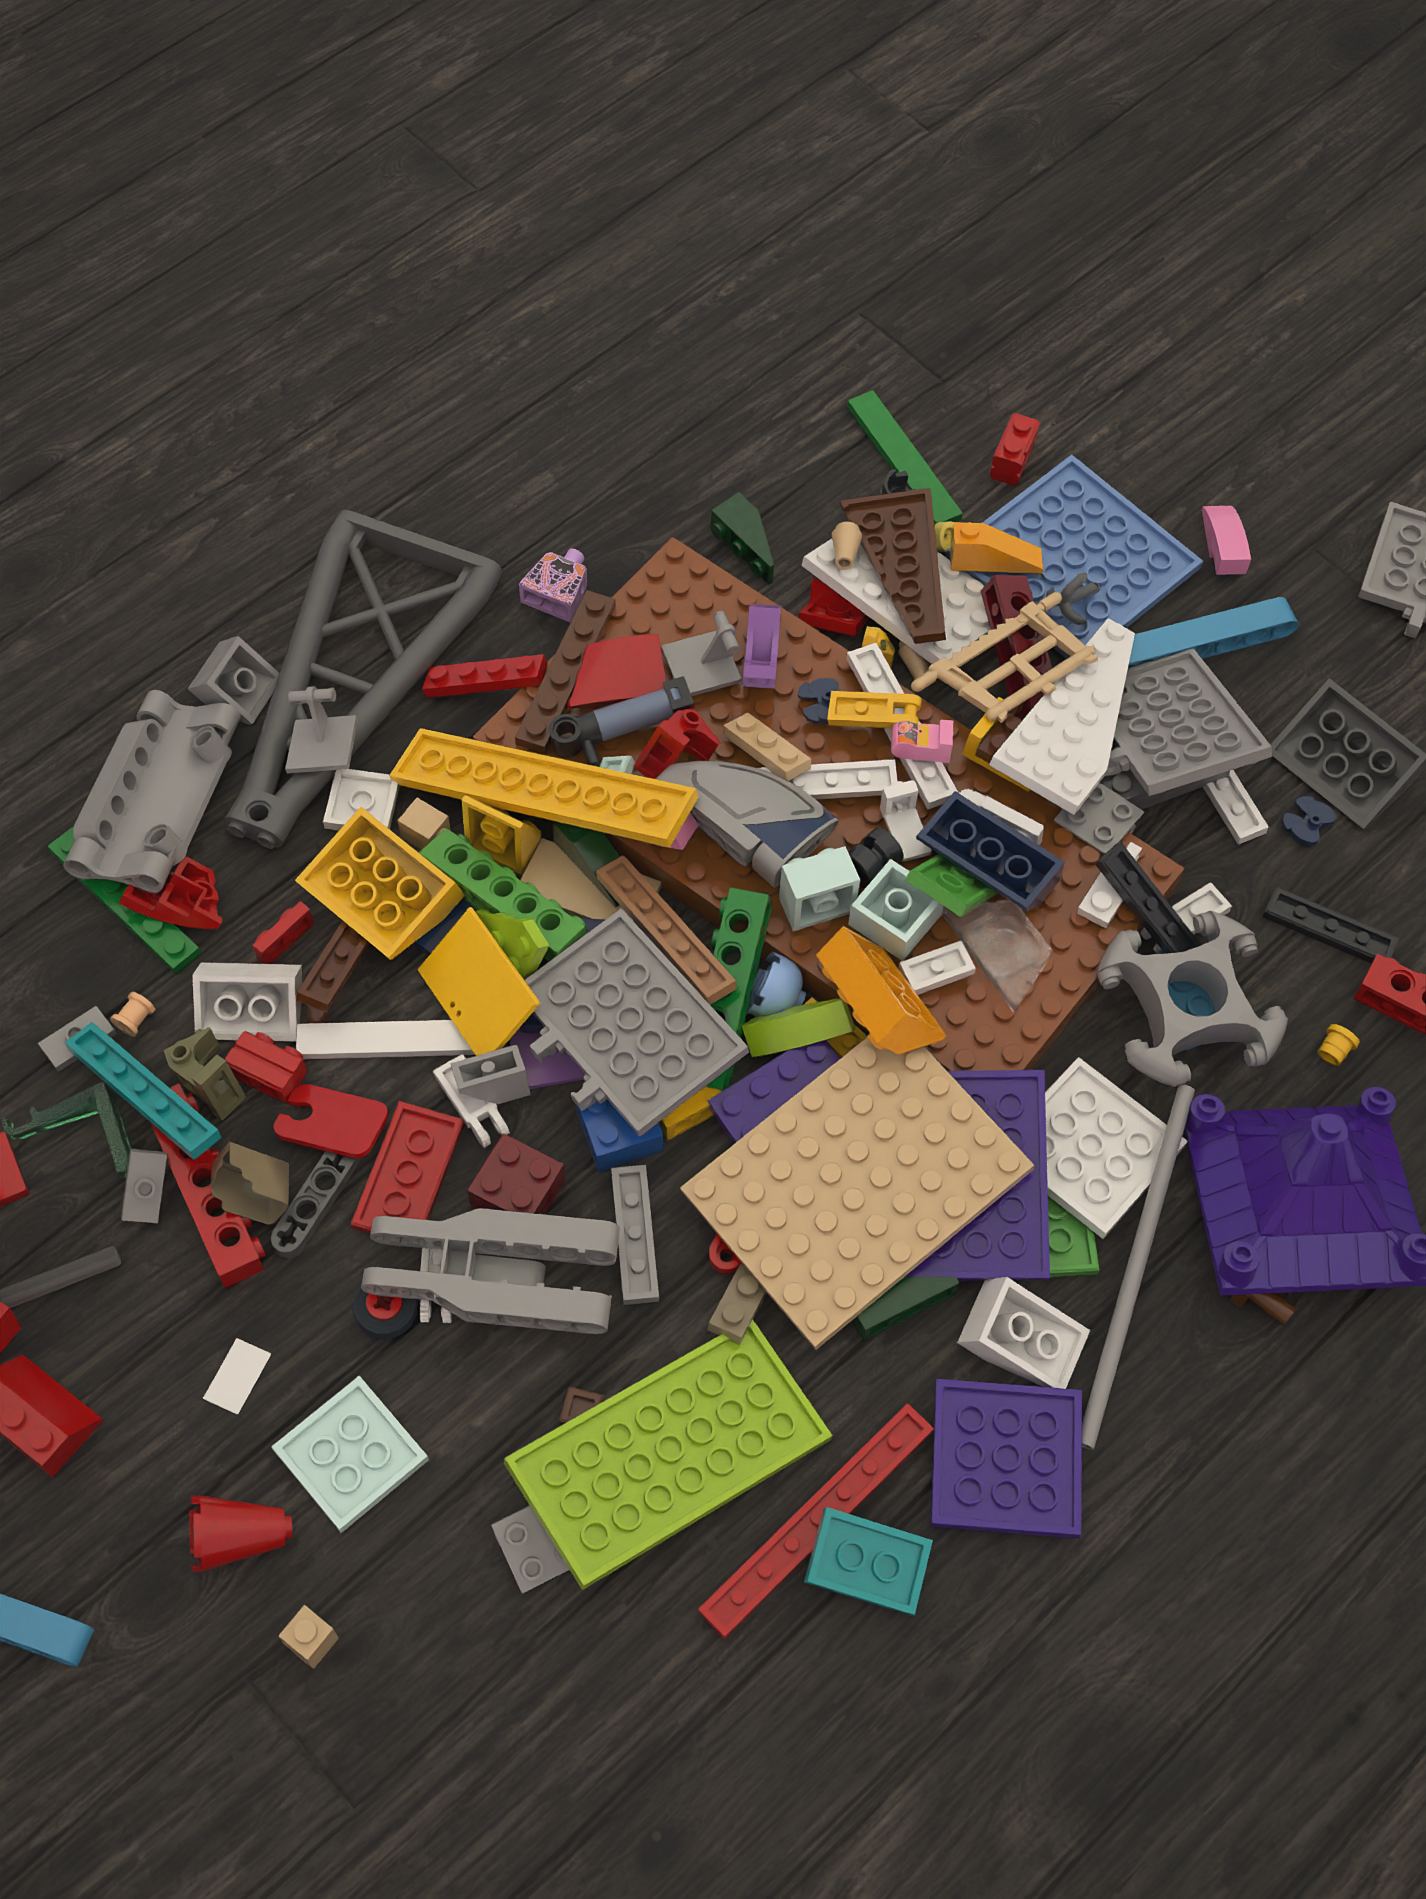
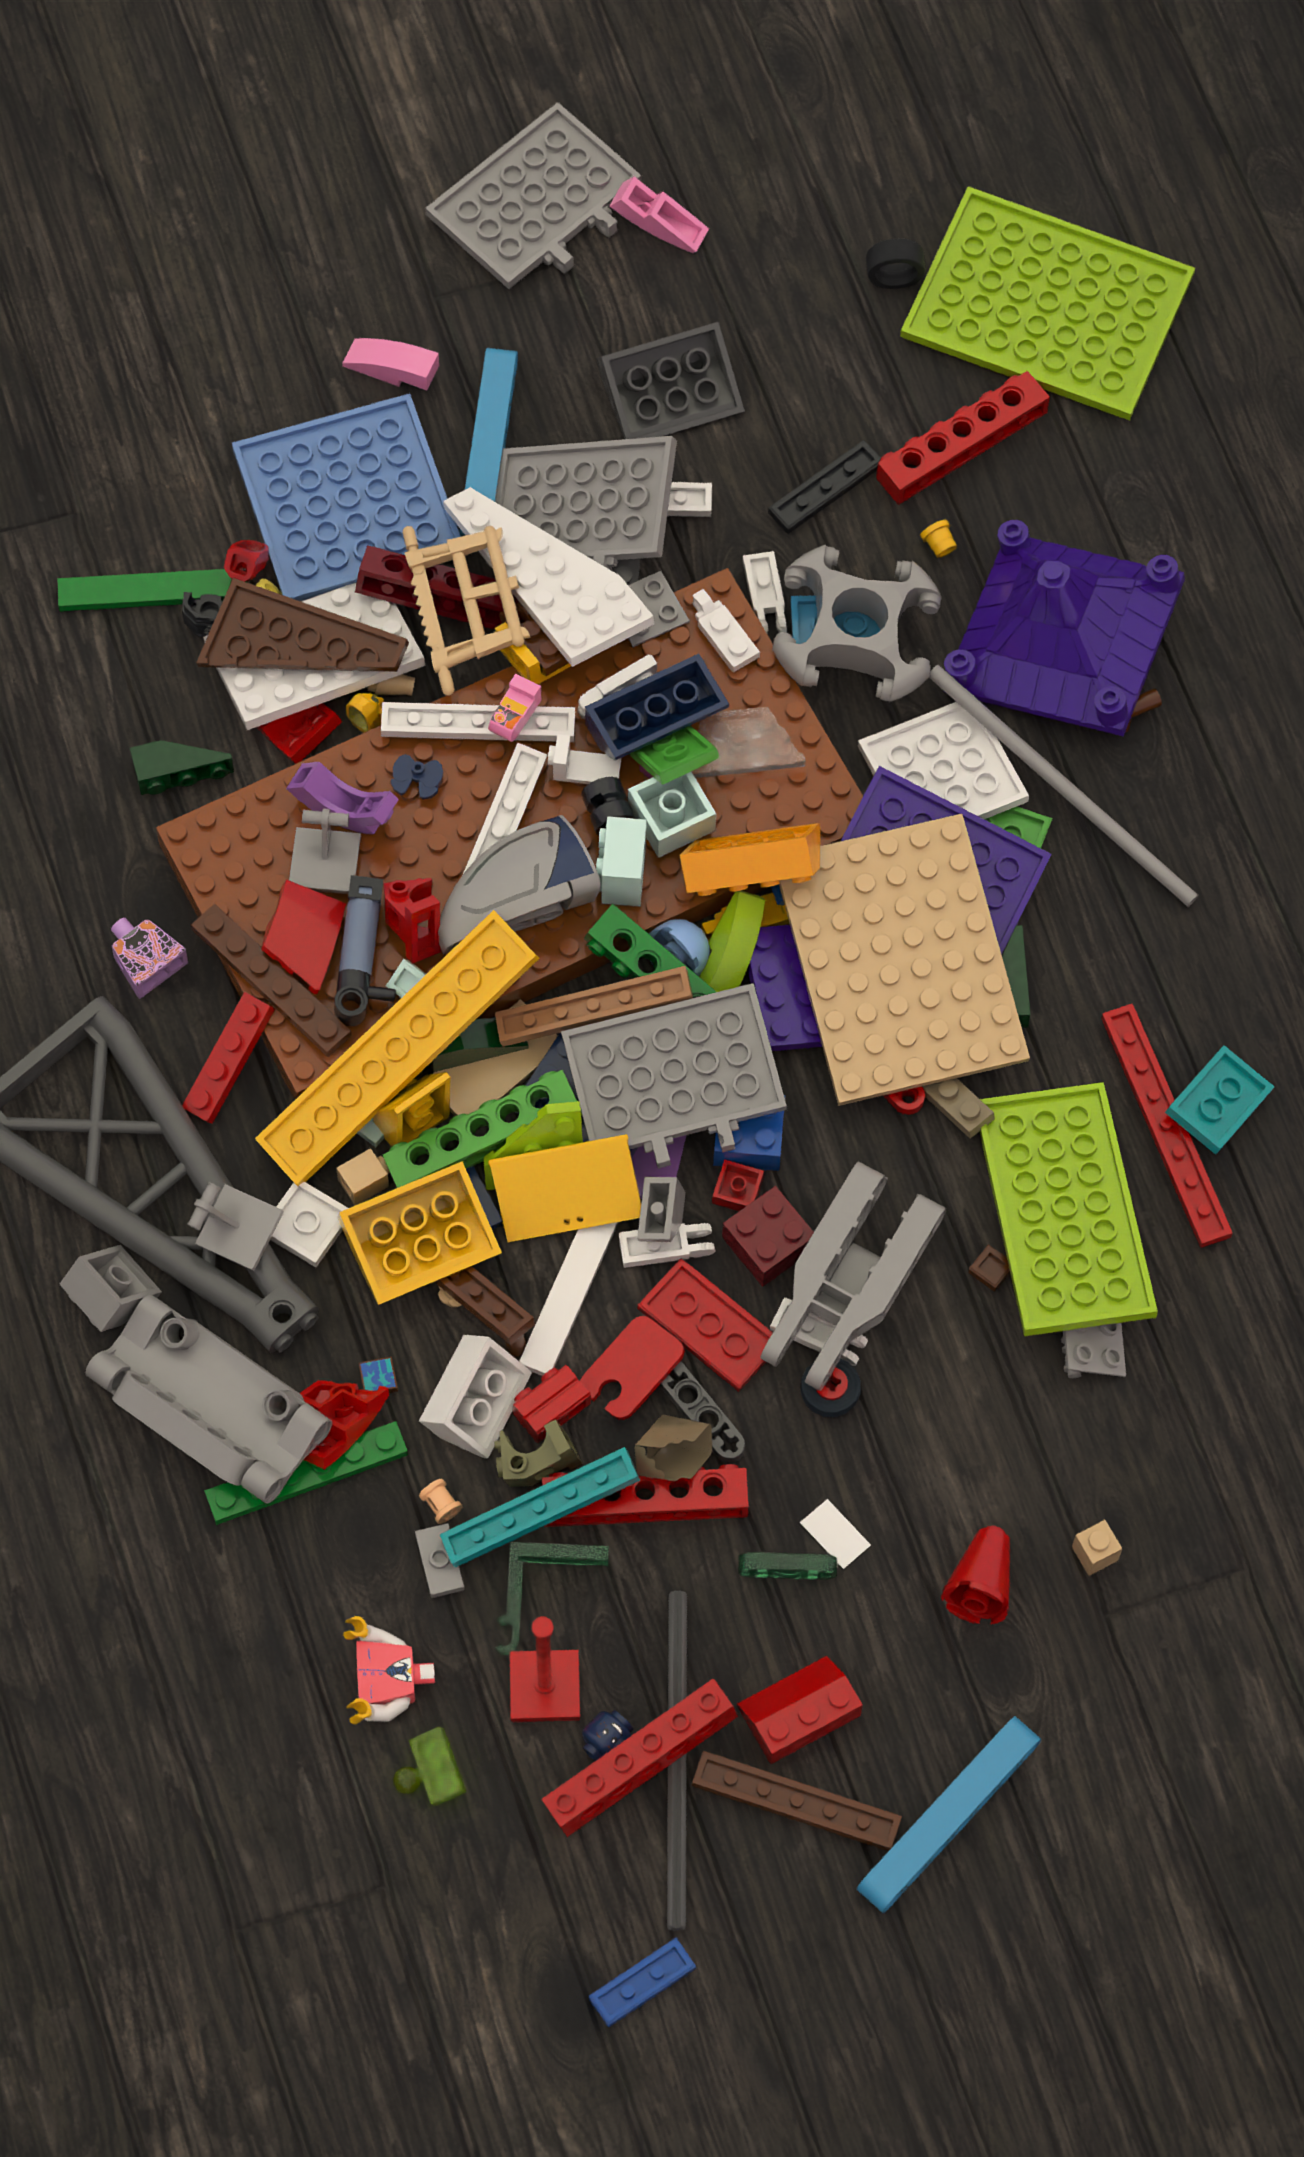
camera: 65 degrees left, 5 degrees up
light grey plate [121,1149,167,1223] -> none
red plate [253,901,314,964] -> none
light aqua plate [272,1376,429,1533] -> none
light grey plate [611,1165,659,1305] -> none
tan plate [723,713,811,781] -> none
yellow plate [827,691,922,728] -> none
tan cone [832,522,862,569] -> none
white plate [899,941,976,995] -> none
dark purple plate [930,1379,1082,1539] -> none
light orange slope [950,522,1043,574] -> none
white slope [957,1277,1090,1389] -> none
red brick [990,413,1040,486] -> none
dark grey piece [1046,573,1100,625] -> none
black tile [1095,842,1201,954] -> none
dark blue piece [1282,796,1335,847] -> none
none -> red rock [224,540,269,582]
none -> tile [358,1356,398,1393]
none -> red piece [712,1160,764,1211]
none -> clear green beam [738,1552,837,1580]

